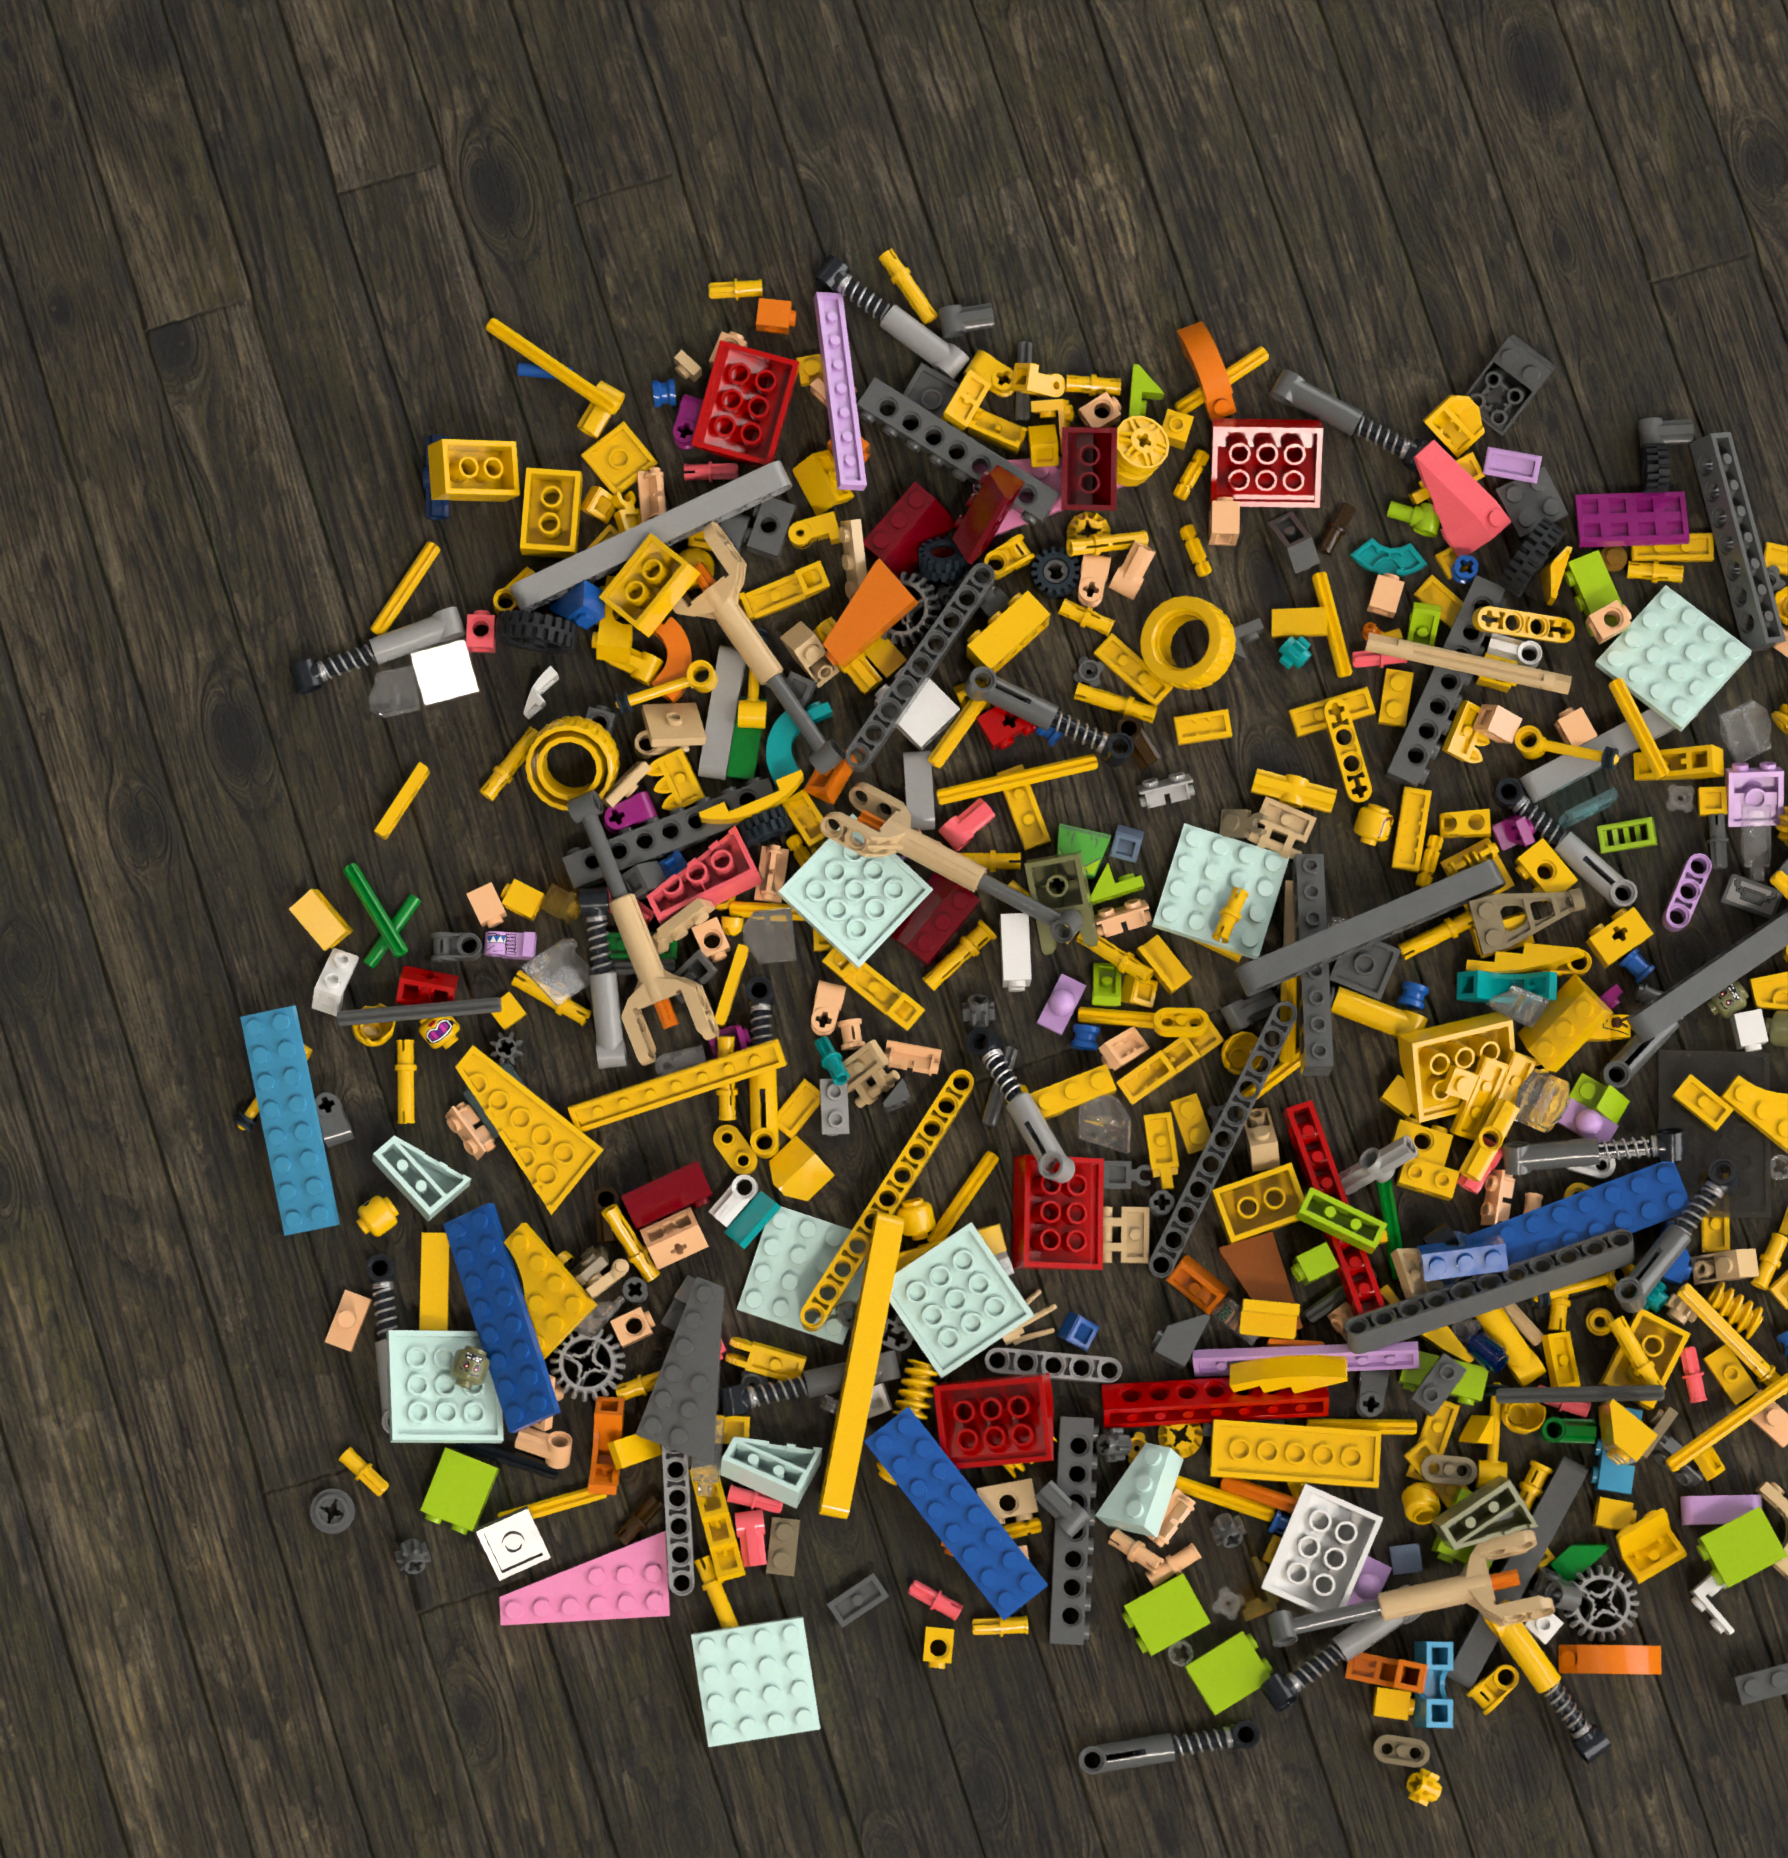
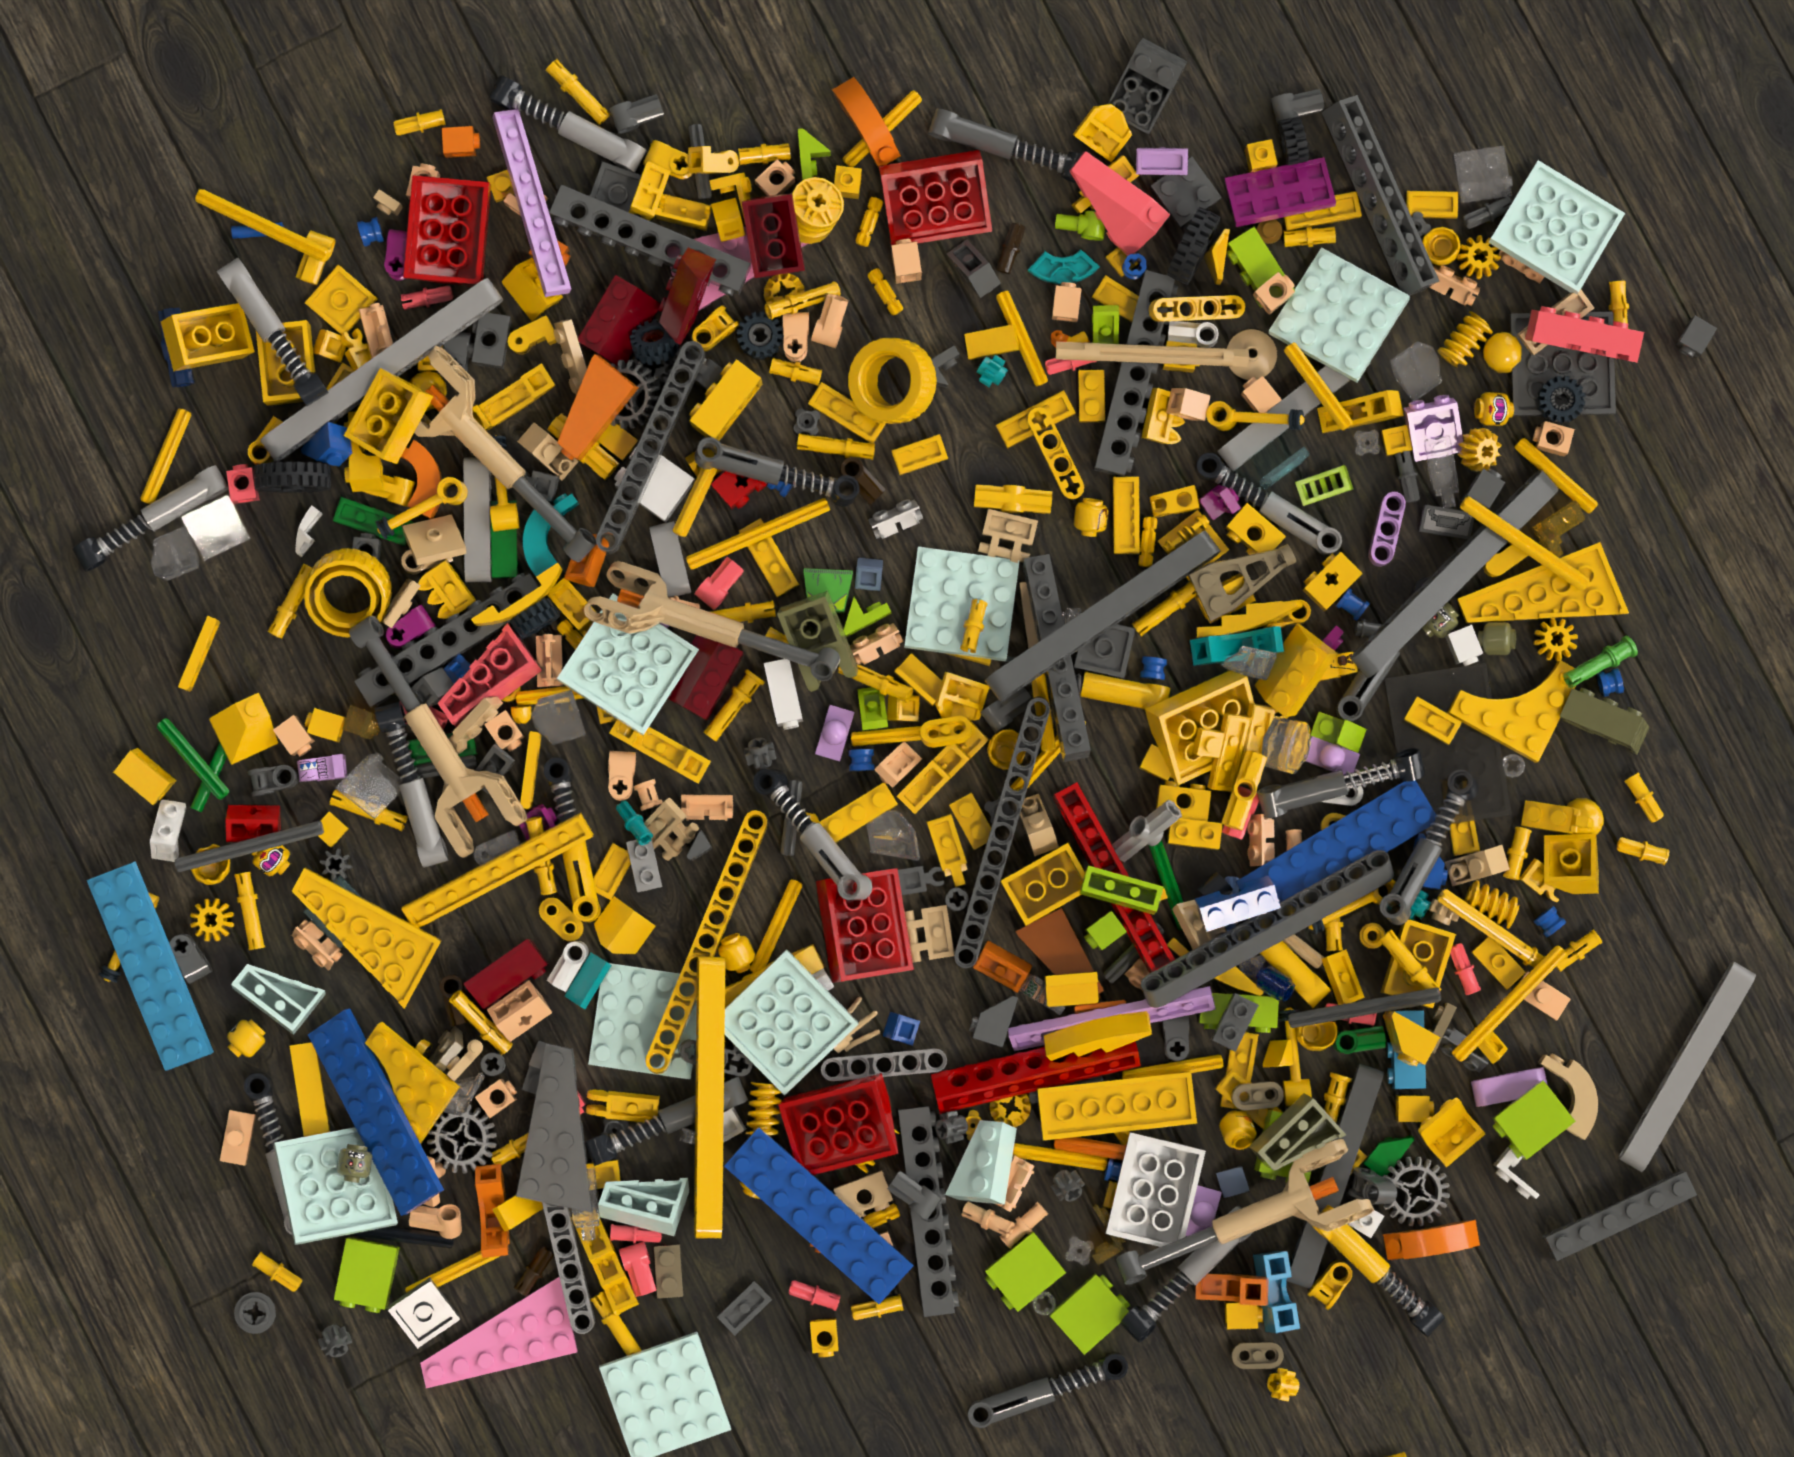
camera: 10 degrees left, 5 degrees up
dark tan plate [1220,809,1268,838] -> none
none -> yellow gear [190,898,234,941]
none -> yellow slope [209,693,278,765]
none -> piece [217,258,329,407]
none -> green tile [333,497,414,547]
none -> yellow slope [935,672,989,721]
none -> tan dish [1227,329,1277,380]
none -> yellow brick [1245,139,1277,173]

